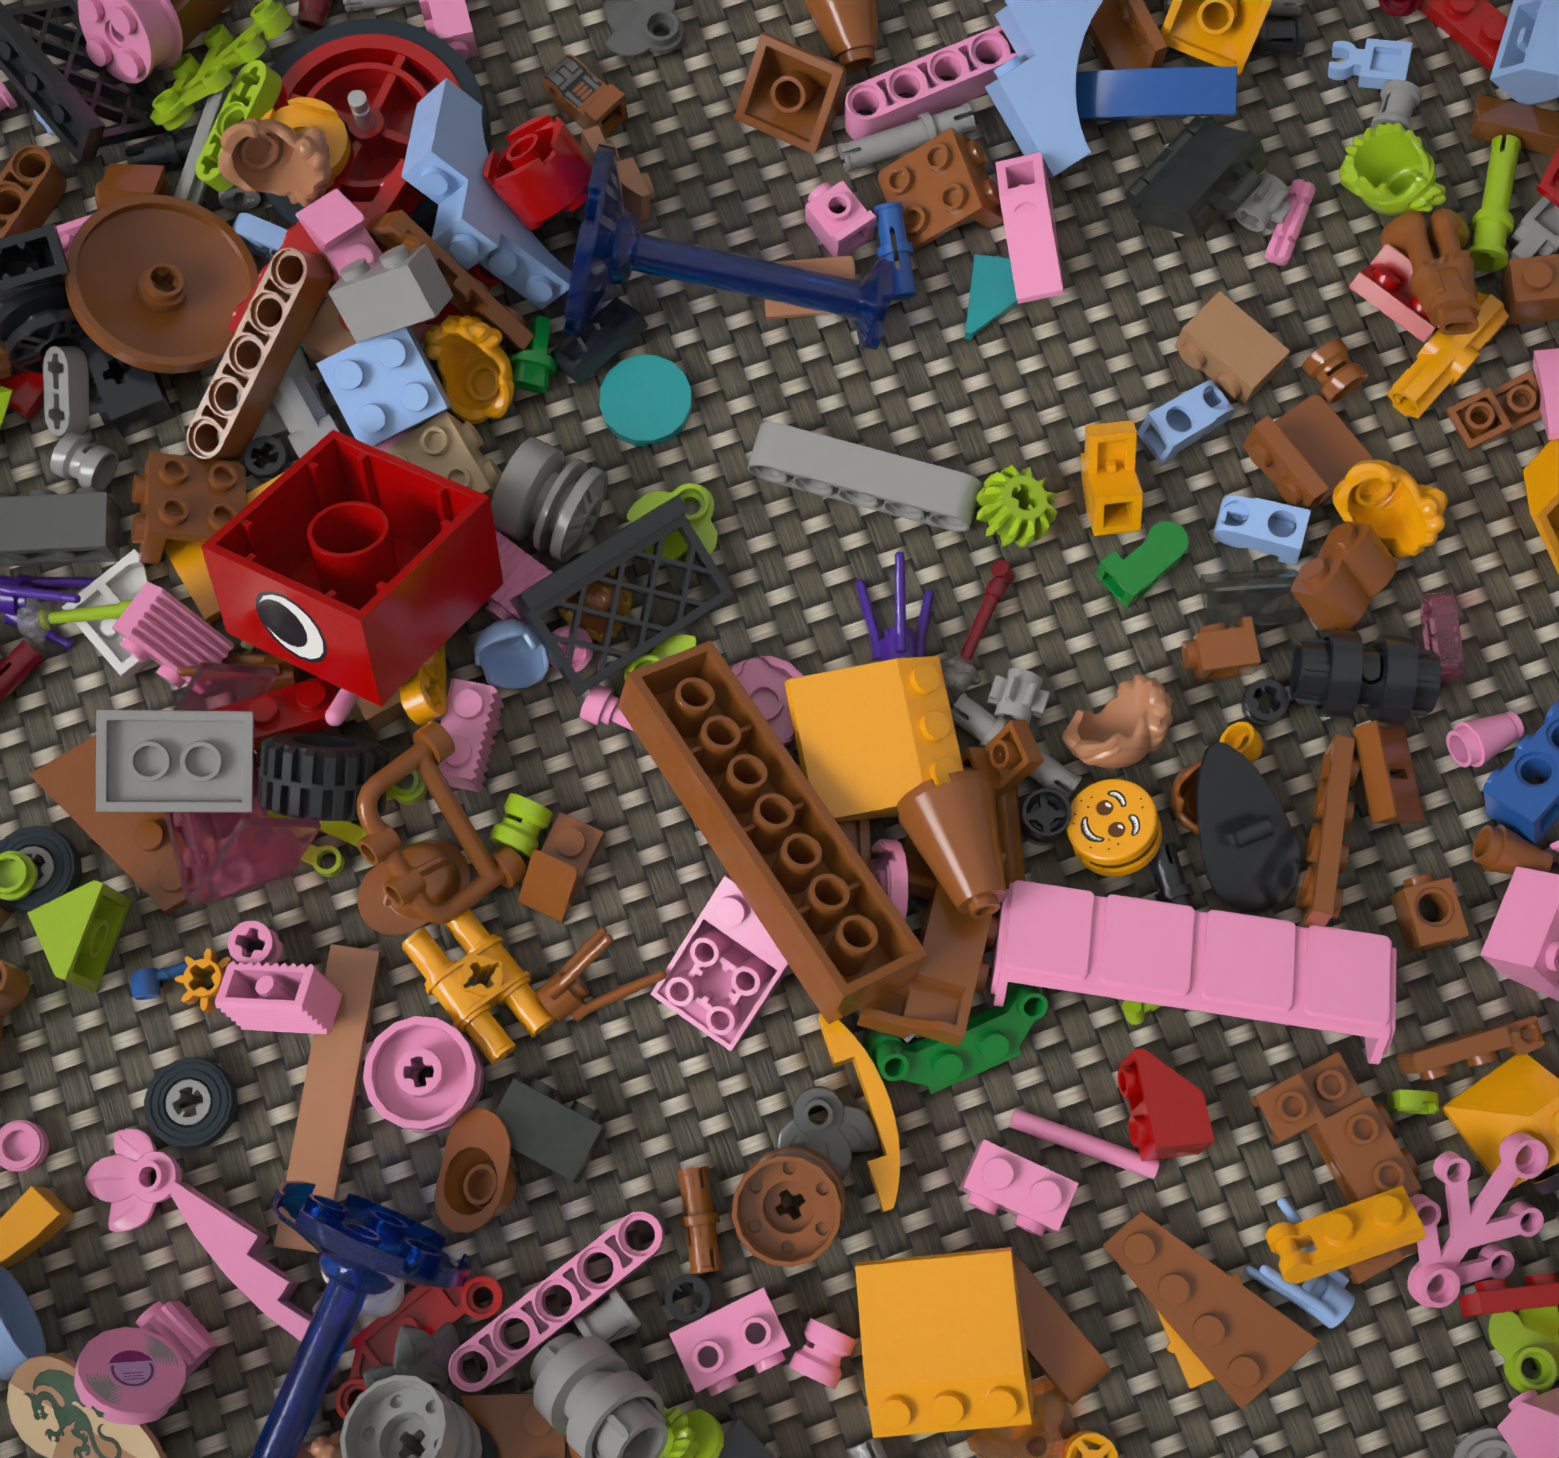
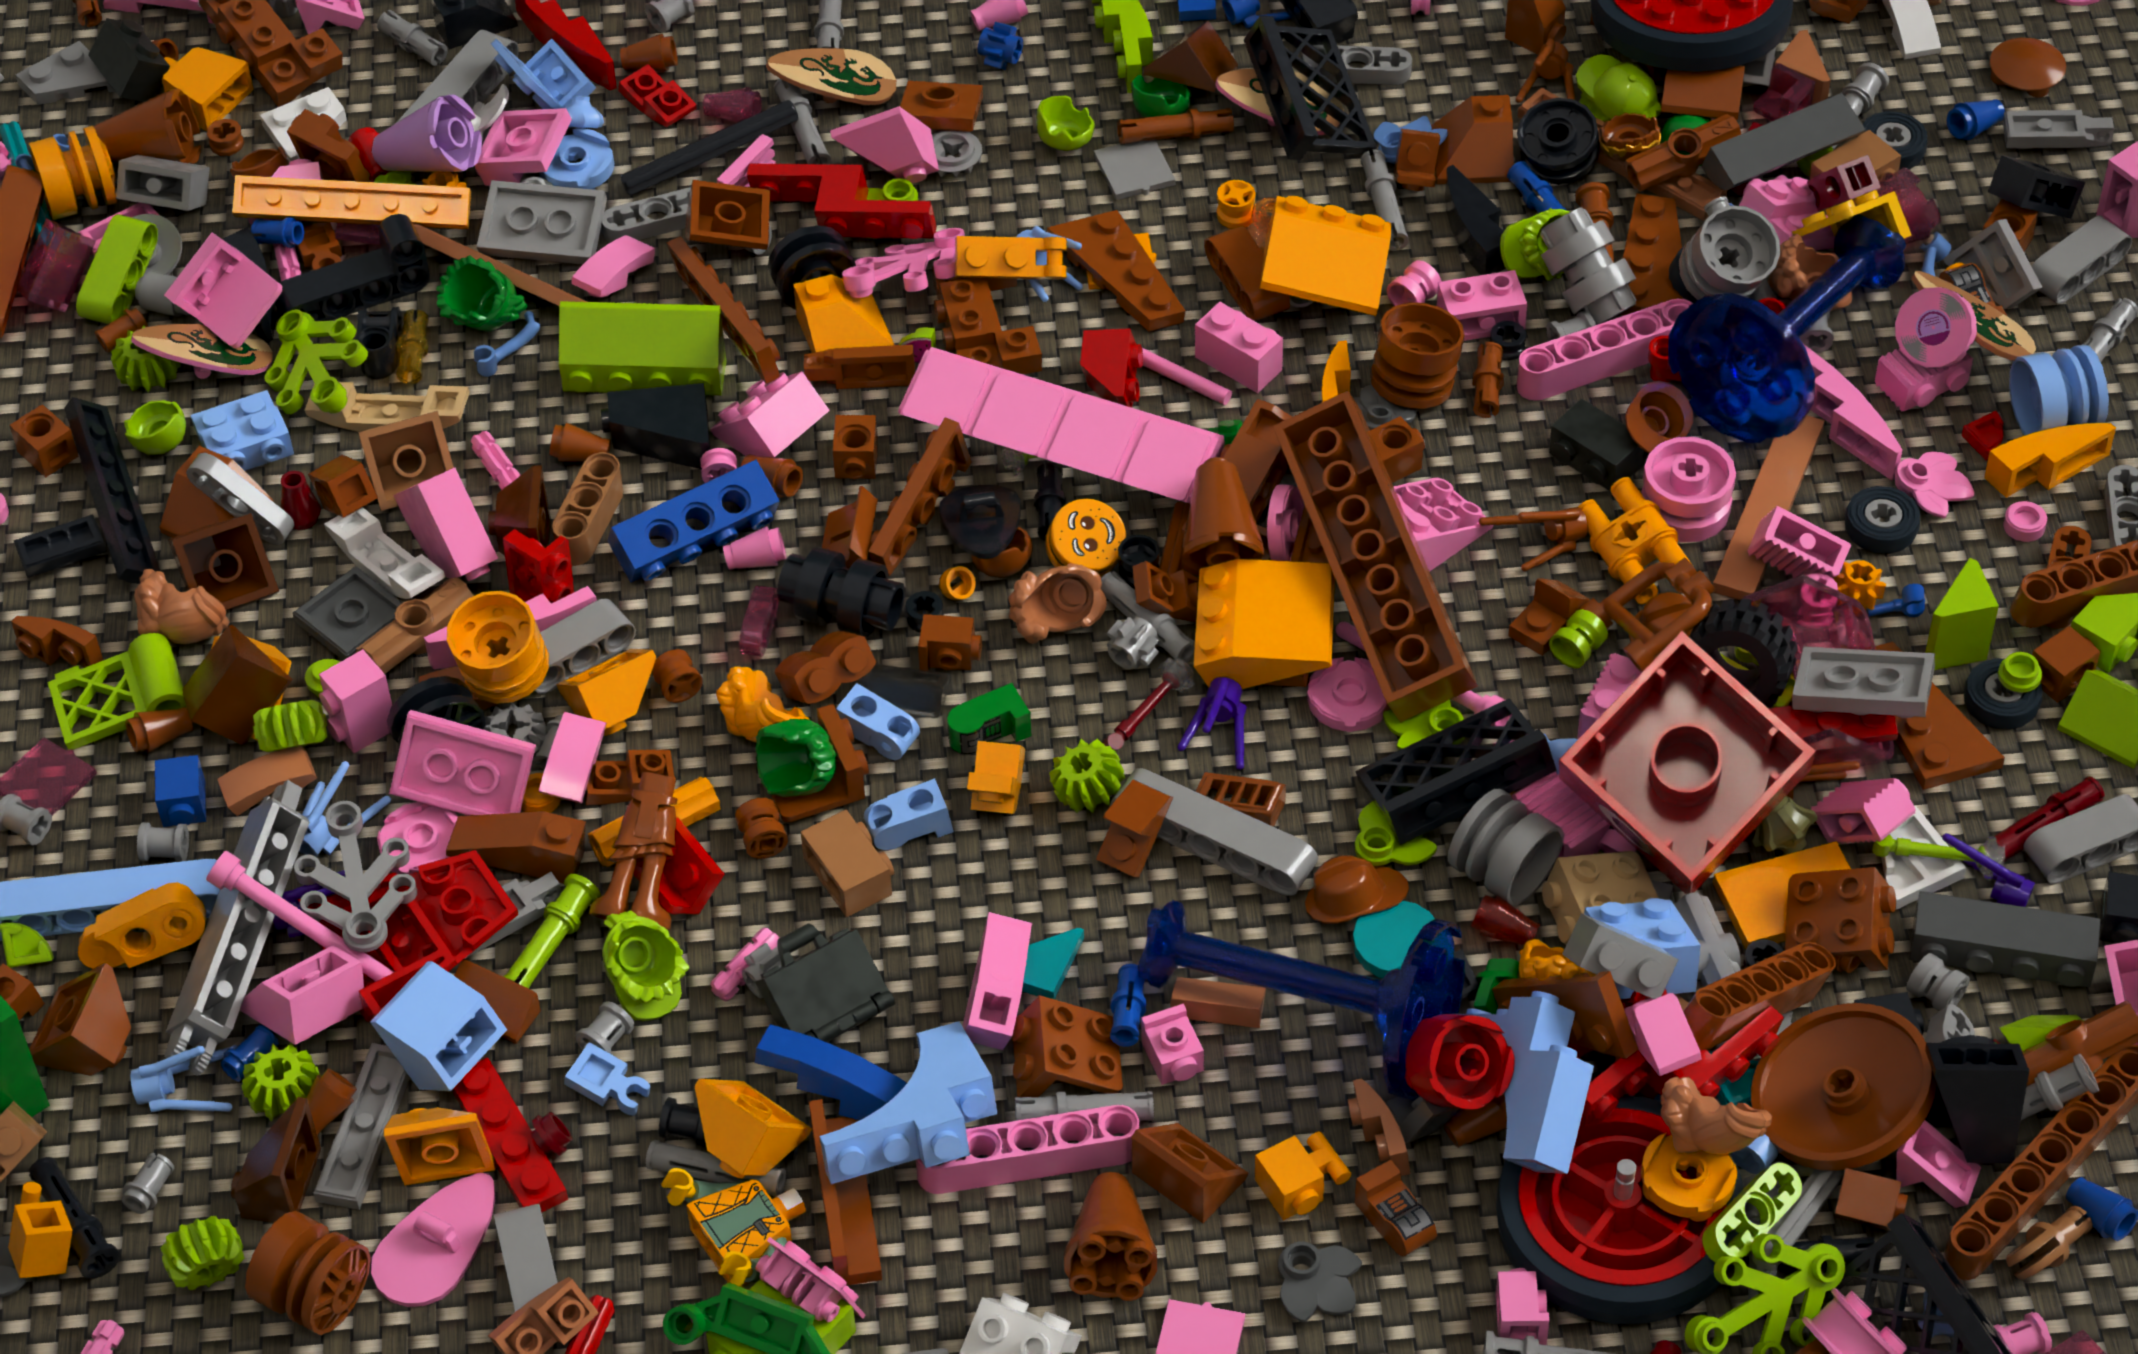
camera: 165 degrees left, 25 degrees down
none -> dark orange wheel [651,649,703,703]
none -> green hair [755,719,837,797]
none -> dark orange slope [1096,780,1173,878]
none -> dark orange slope [1195,772,1286,827]
none -> light orange brick [1255,1131,1351,1221]
none -> dark orange piece [1305,855,1409,924]
none -> dark orange brick [1370,416,1425,483]
none -> clear red cone [1471,894,1540,946]
none -> red tile [1961,411,2004,461]

